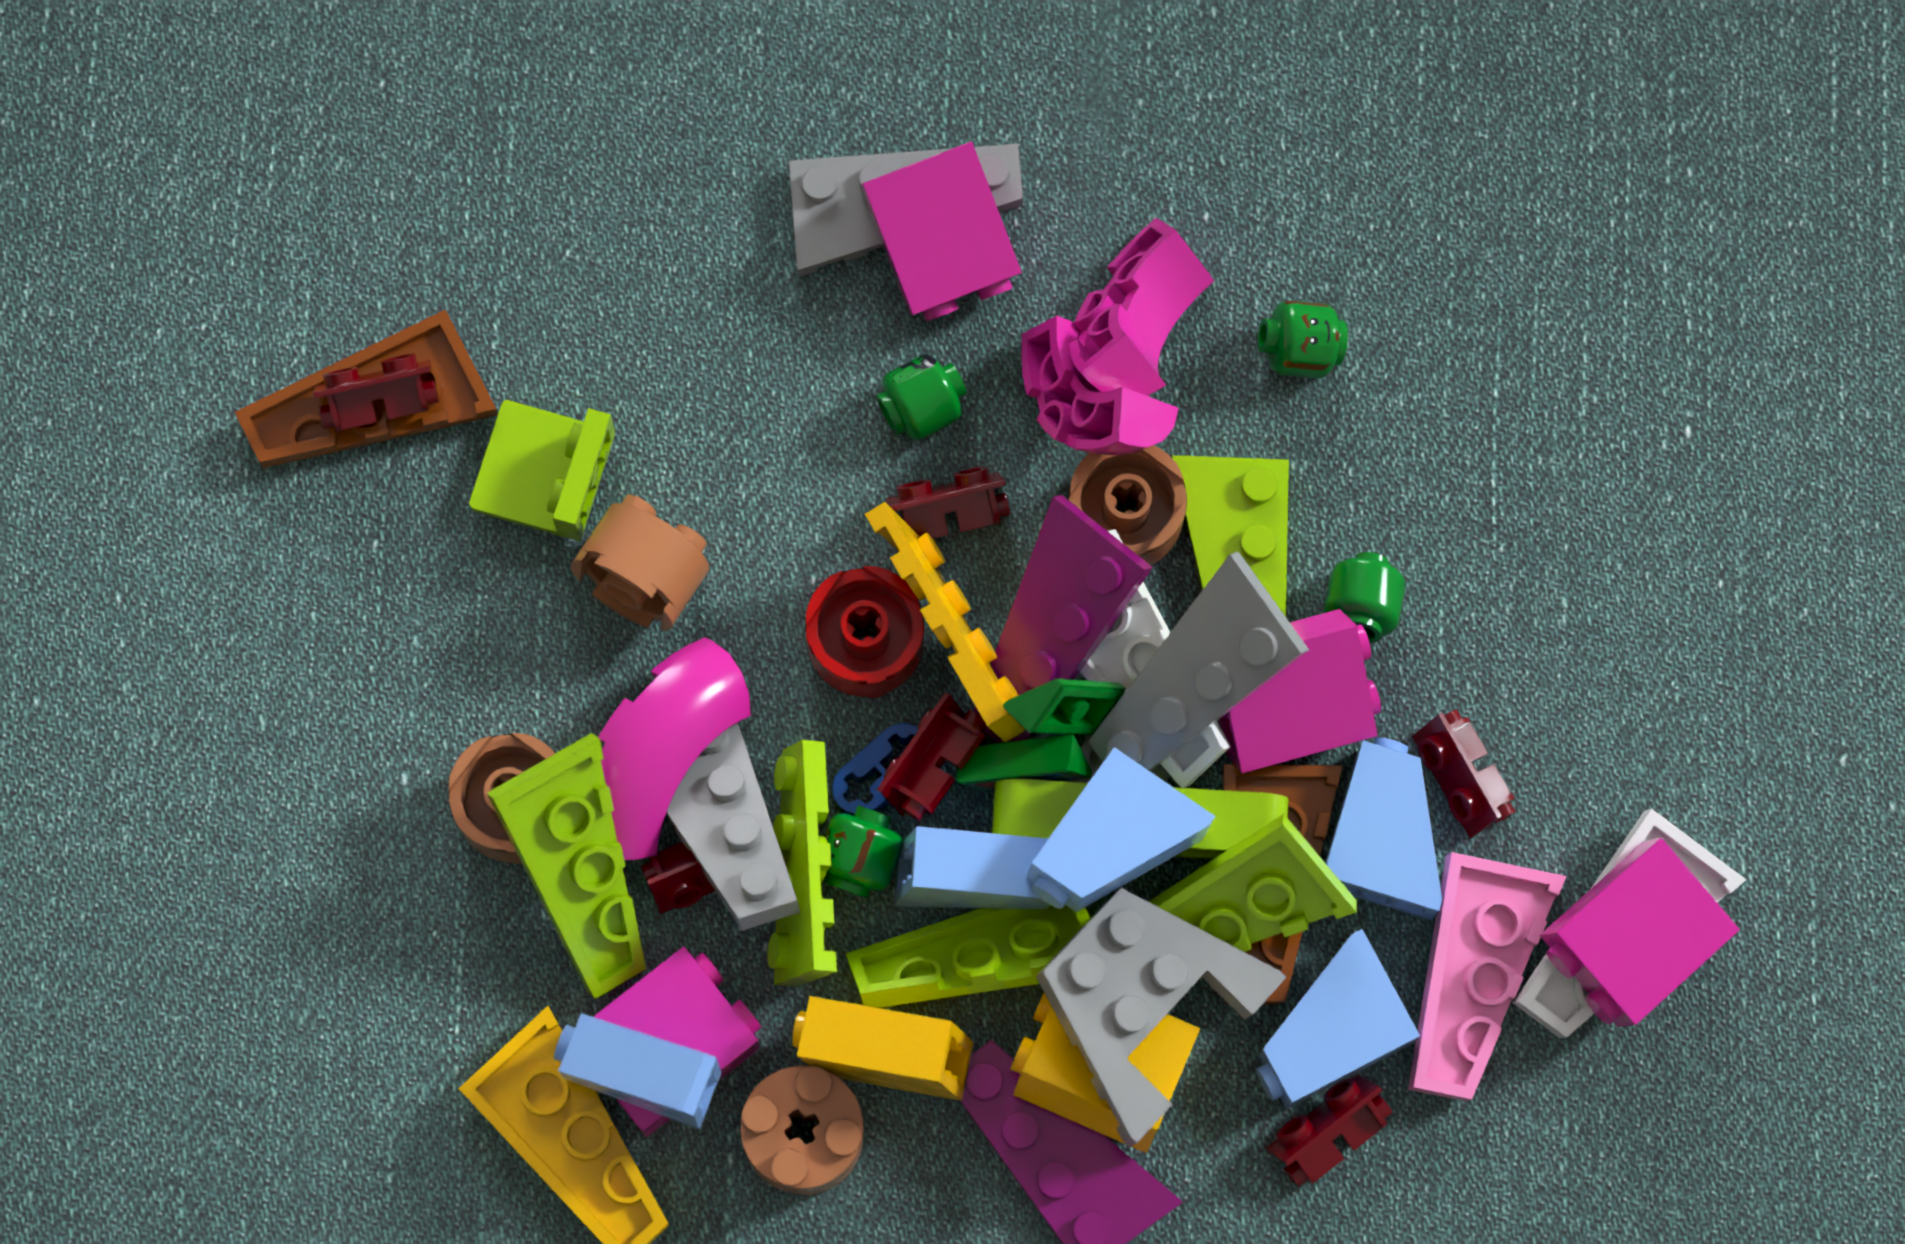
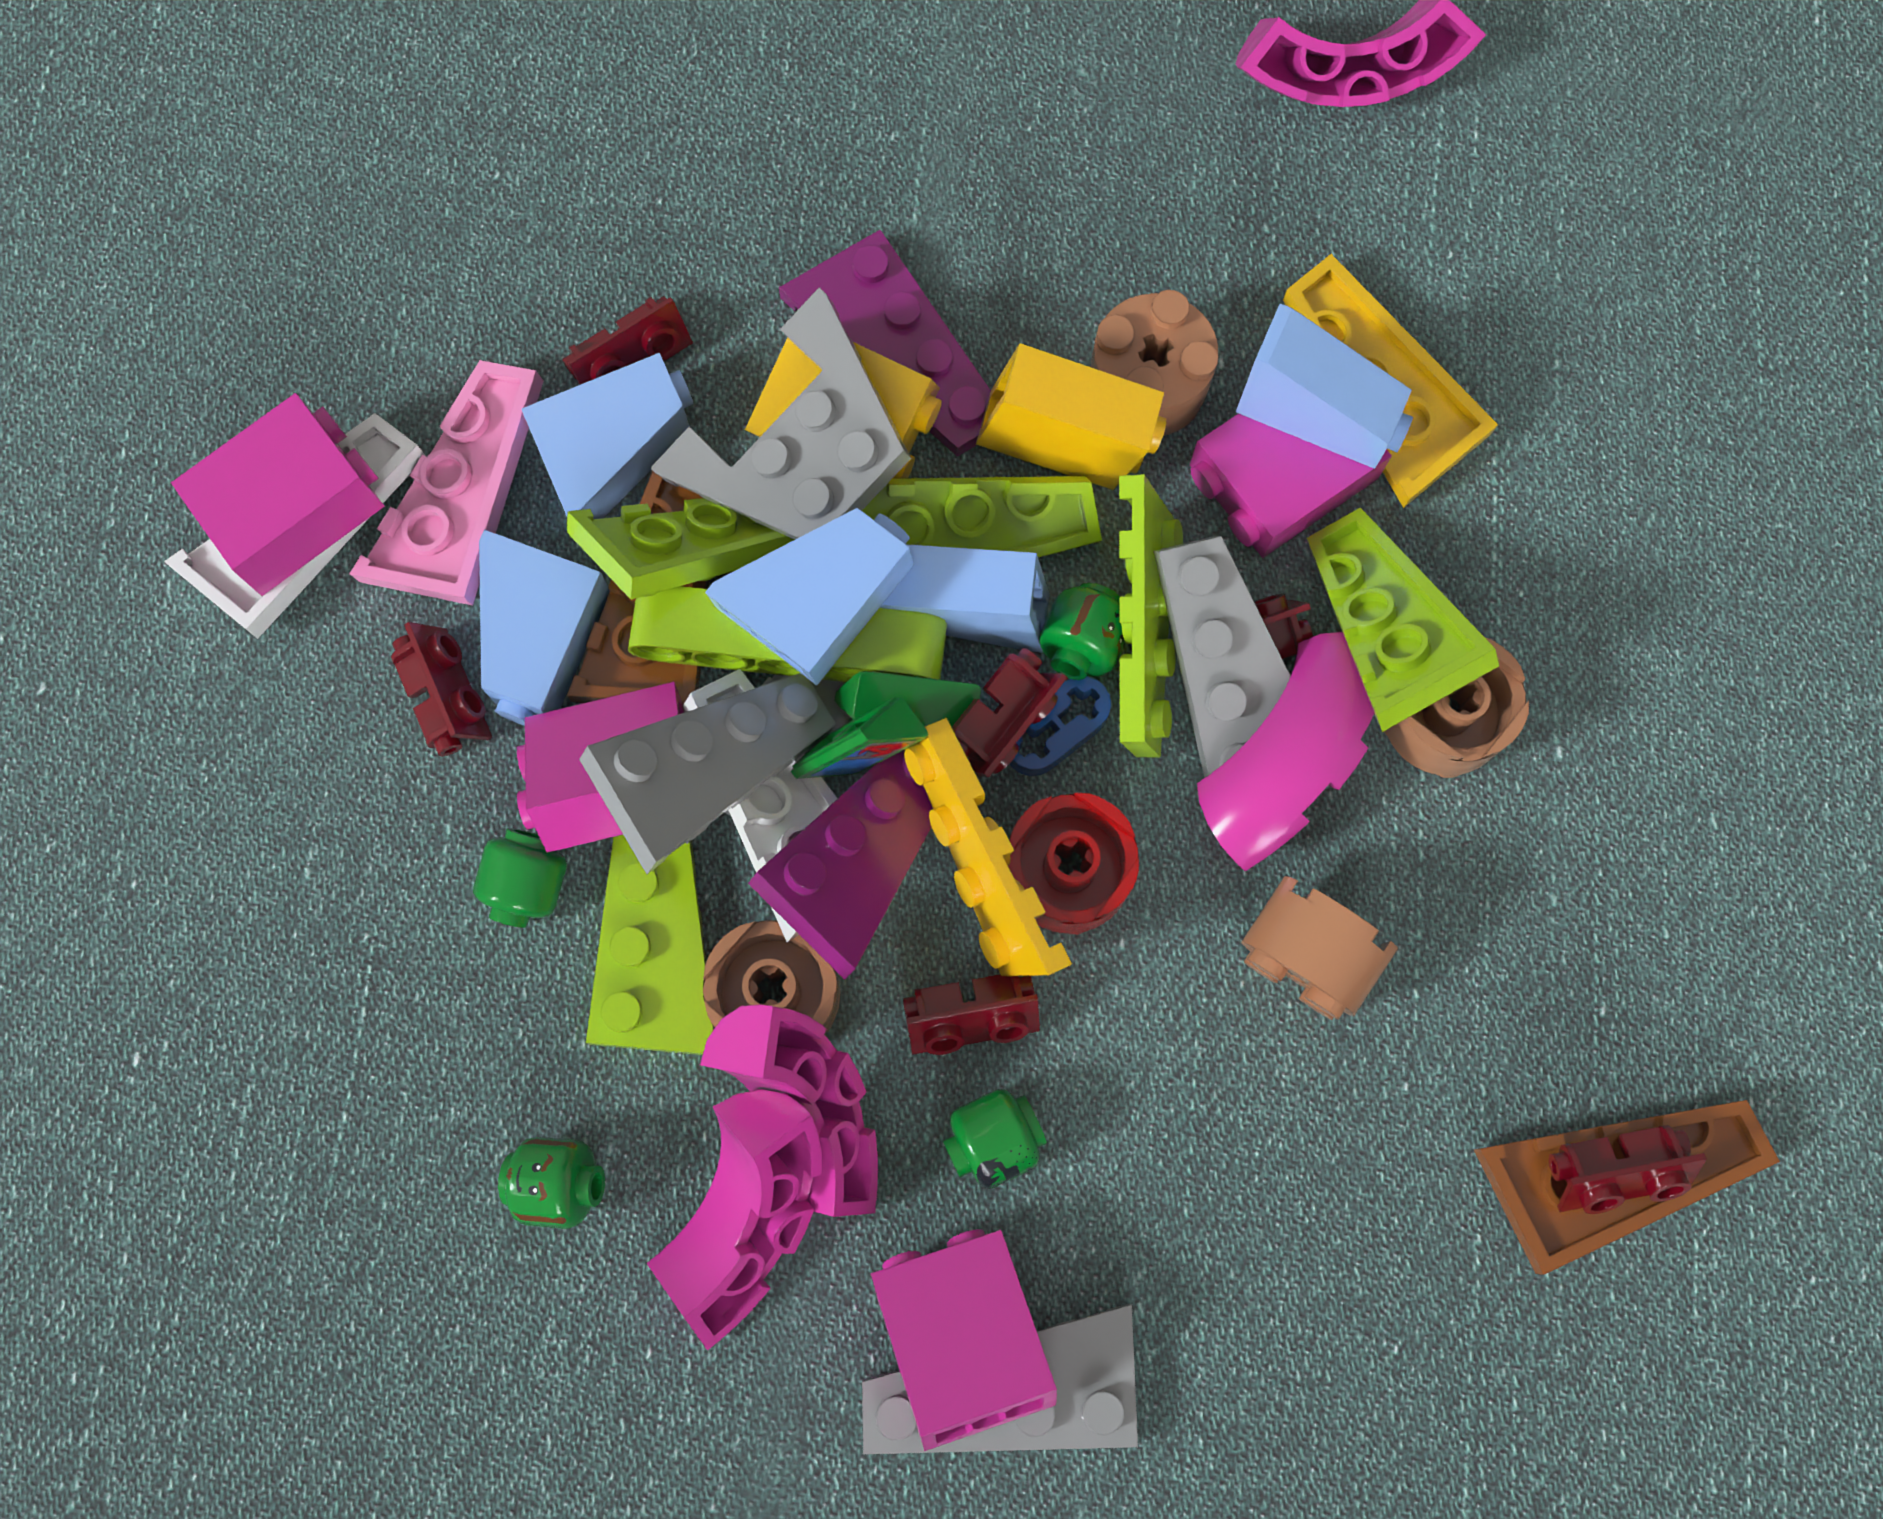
camera: 175 degrees left, 0 degrees up
lime bracket [469,400,616,542] -> none

